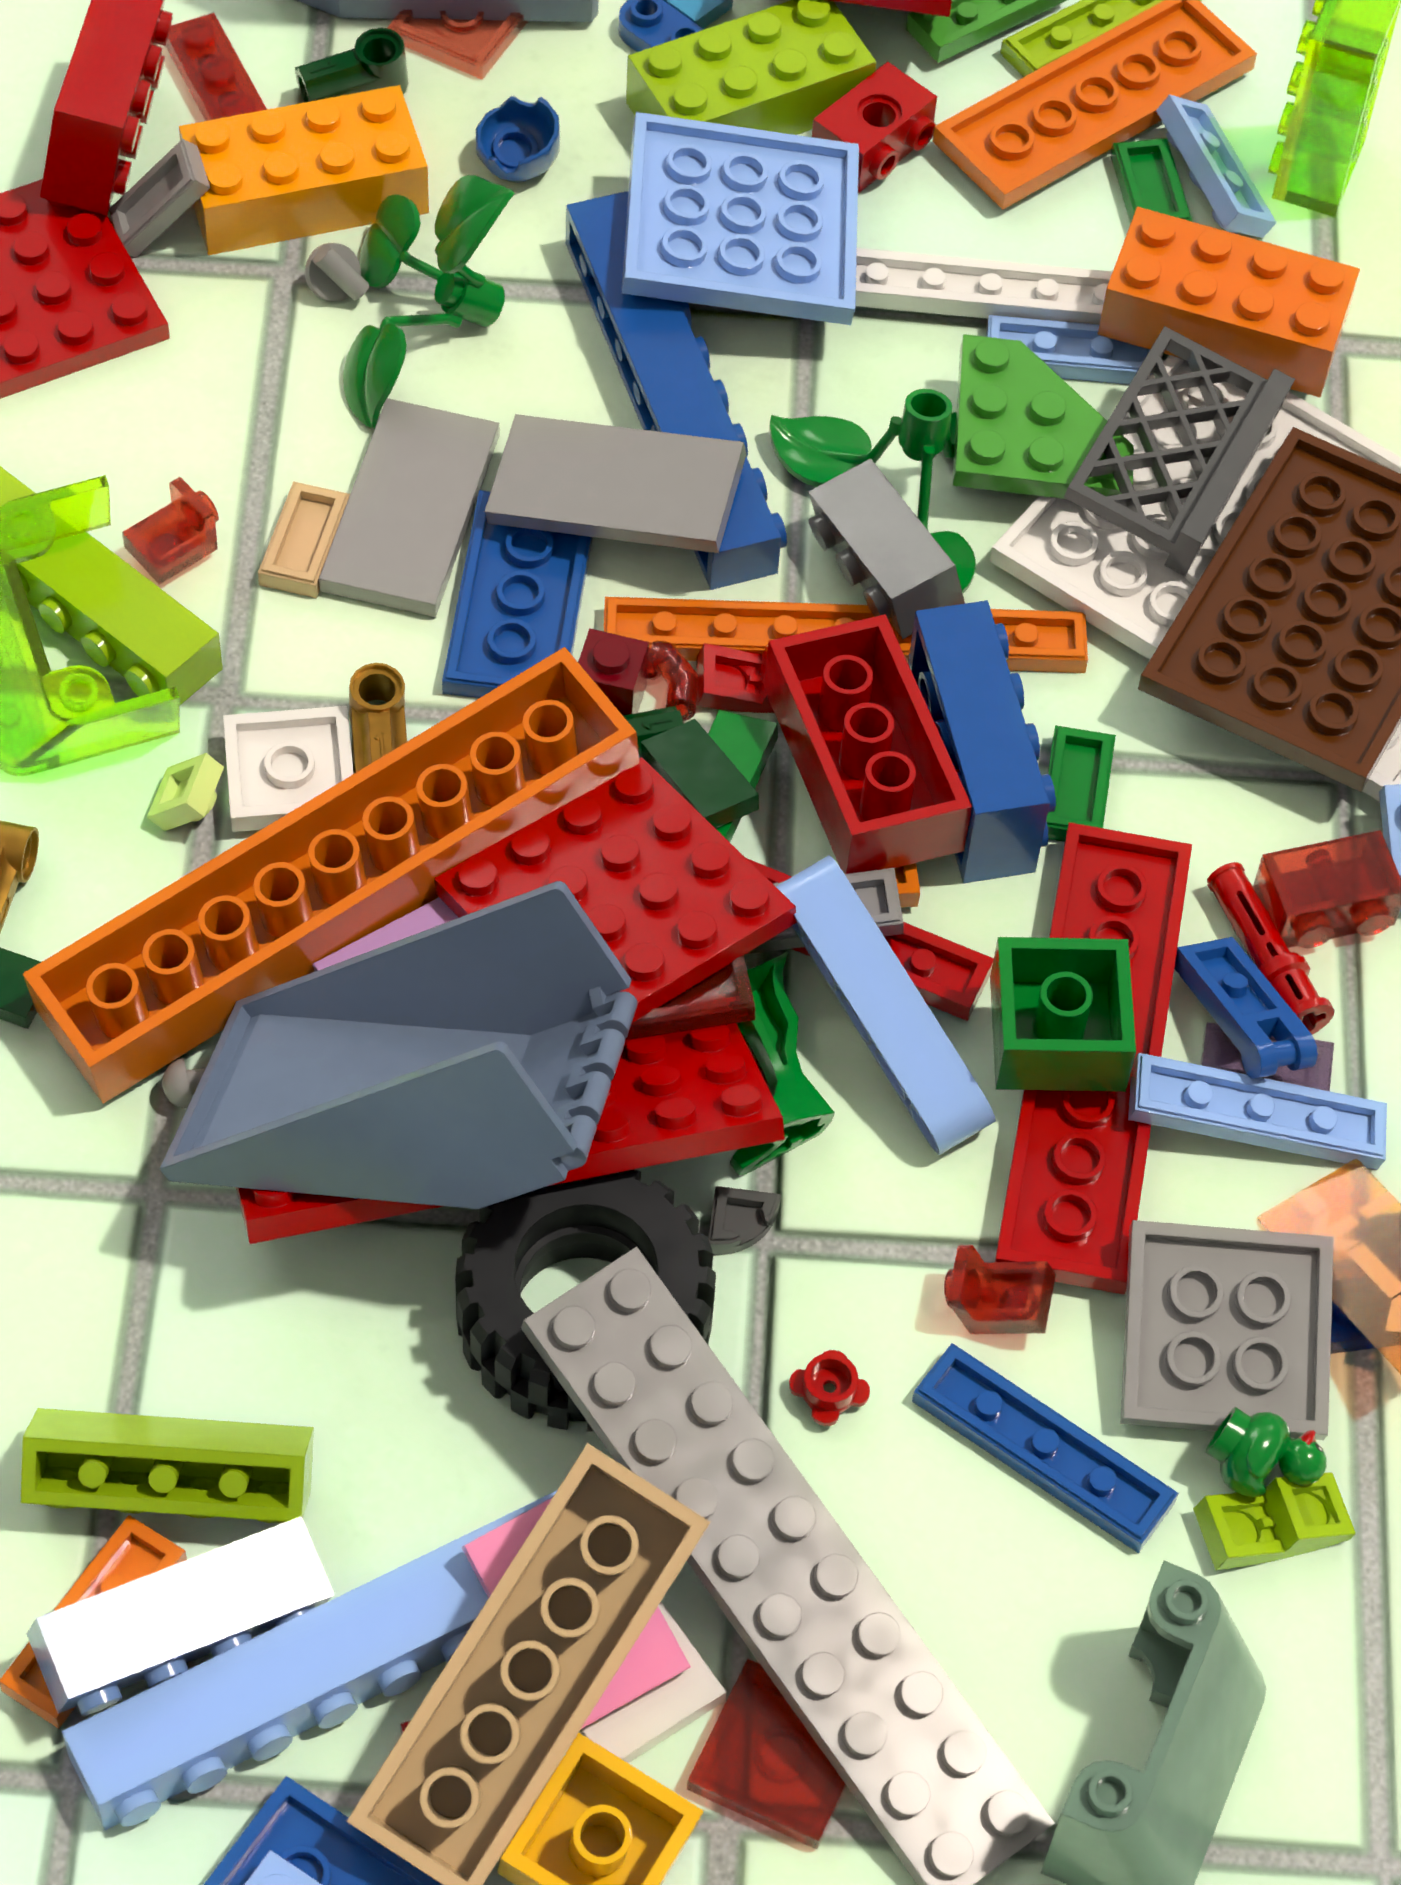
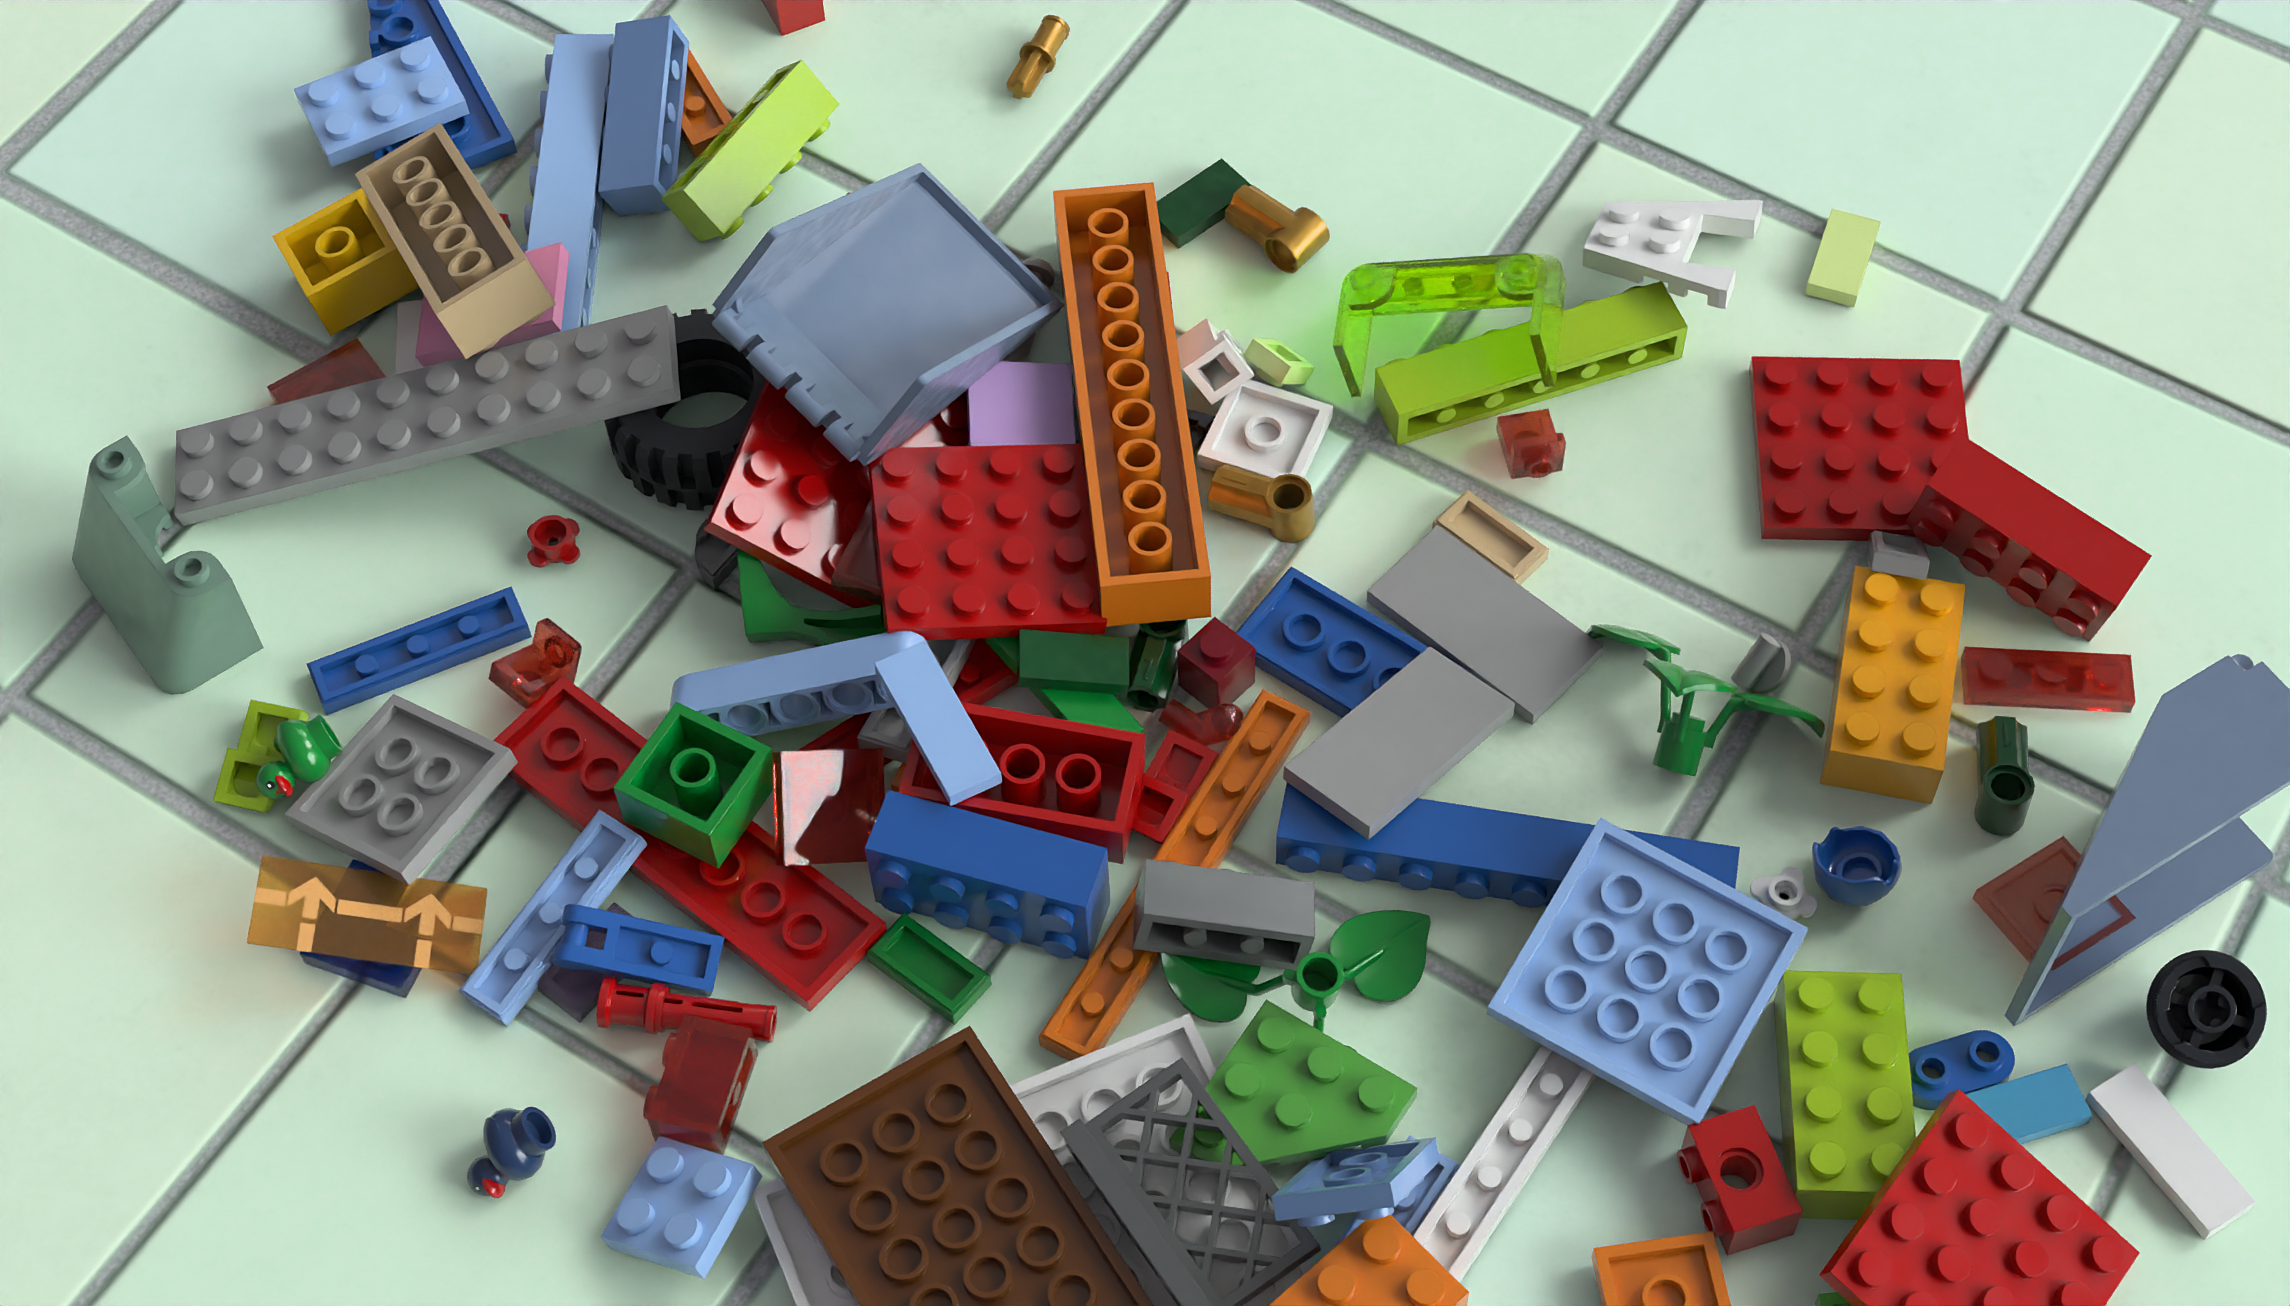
camera: 125 degrees right, 0 degrees up
none -> clear red tile [772,748,885,866]
none -> light blue tile [874,640,1002,806]
none -> brick [1177,318,1254,405]
none -> medium blue plate [1271,1137,1440,1227]
none -> white plate [1750,867,1818,922]

